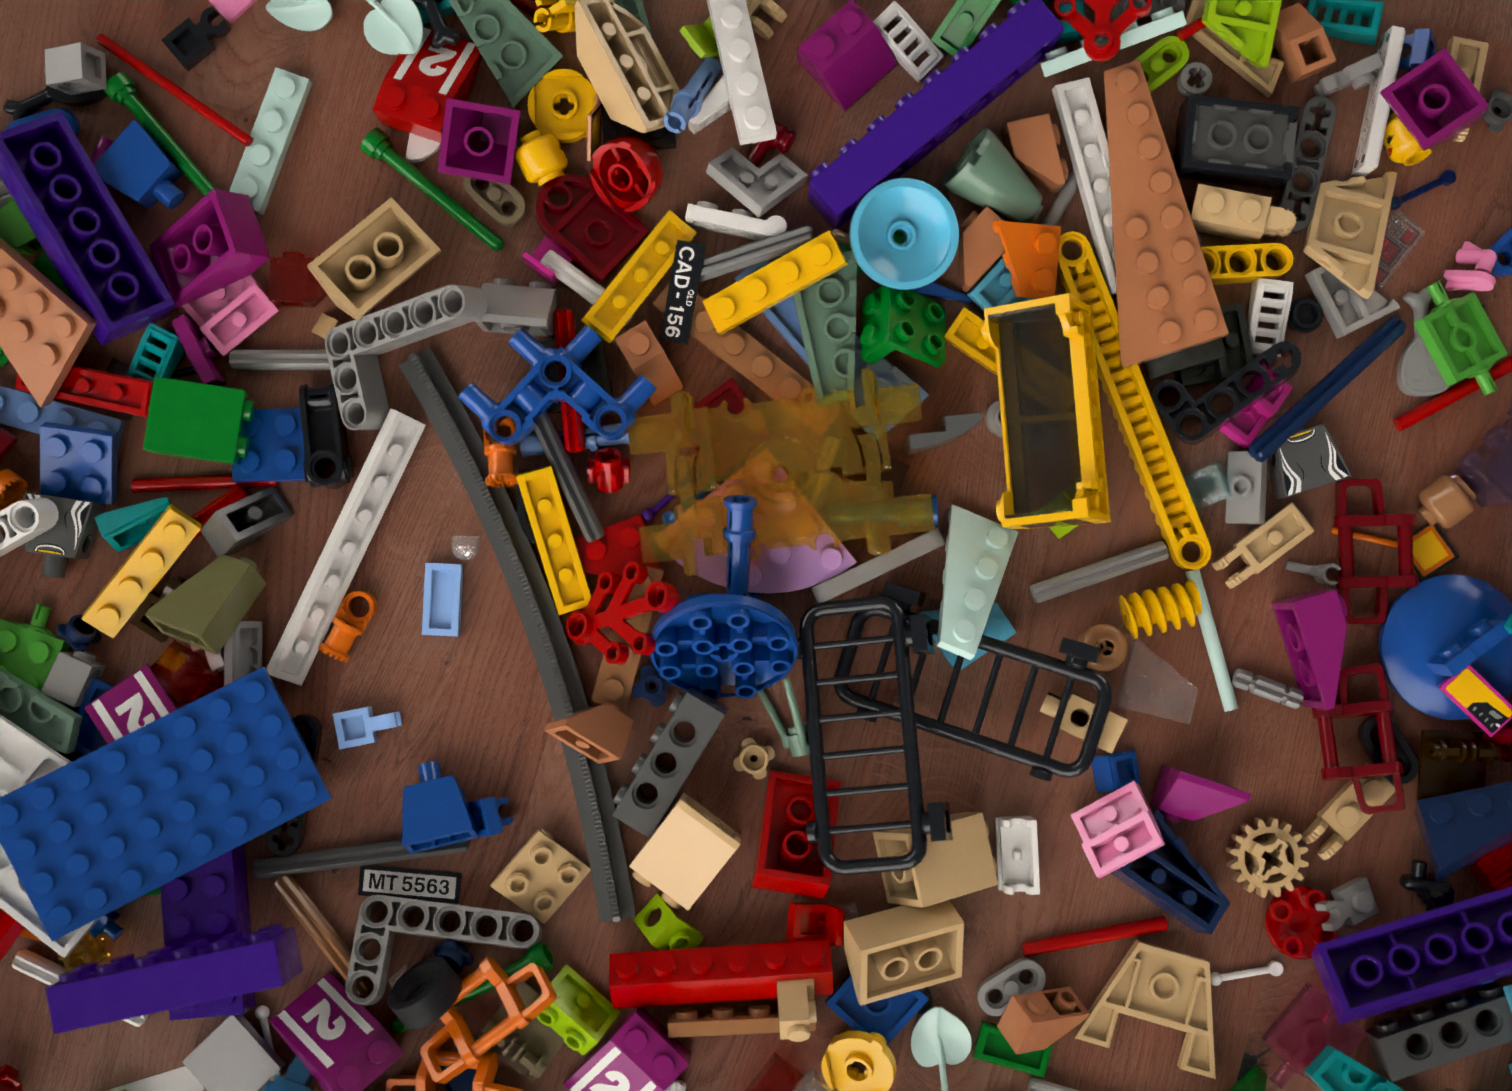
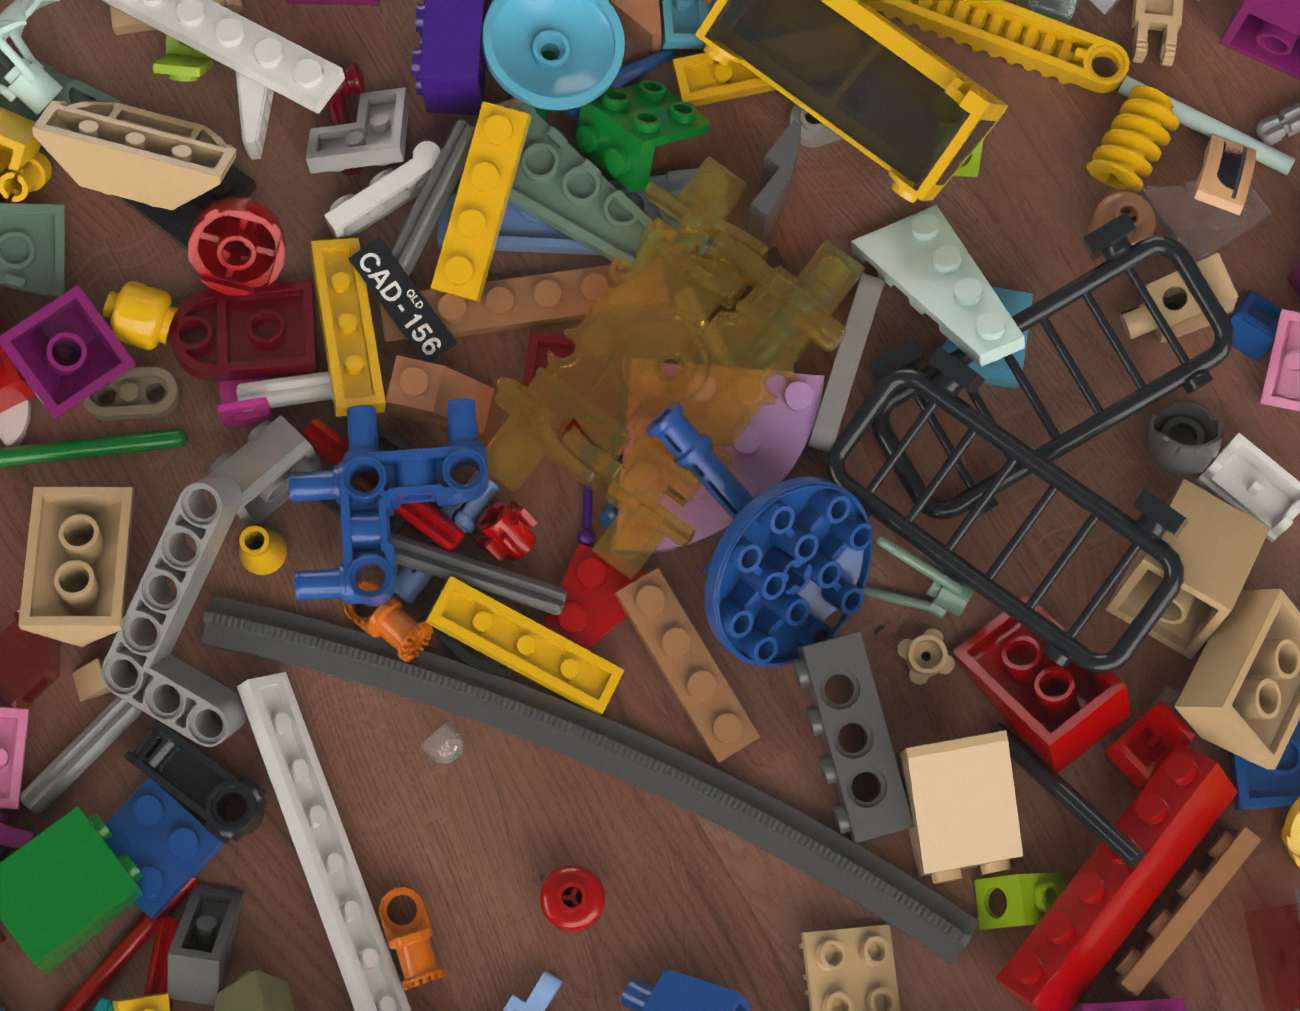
camera: 50 degrees left, 10 degrees down
light blue tile [422,563,464,637] -> none
blue tile [468,796,514,837] -> none
yellow plate [527,69,596,144] -> none
nougat slope [543,703,634,764] -> none
red plant [566,561,679,665] -> none
piece [587,93,602,161] -> none
dark blue plate [632,665,673,707] -> none
medium blue pin [663,57,722,133] -> none
tan brick [777,978,817,1042] -> none
light grey axle [1029,541,1169,603] -> none
none -> yellow cone [238,525,287,575]
none -> red head [540,865,605,932]
none -> black bar [990,723,1145,868]
none -> dark grey hair [1147,400,1223,476]
none -> light nougat slope [1194,134,1257,215]

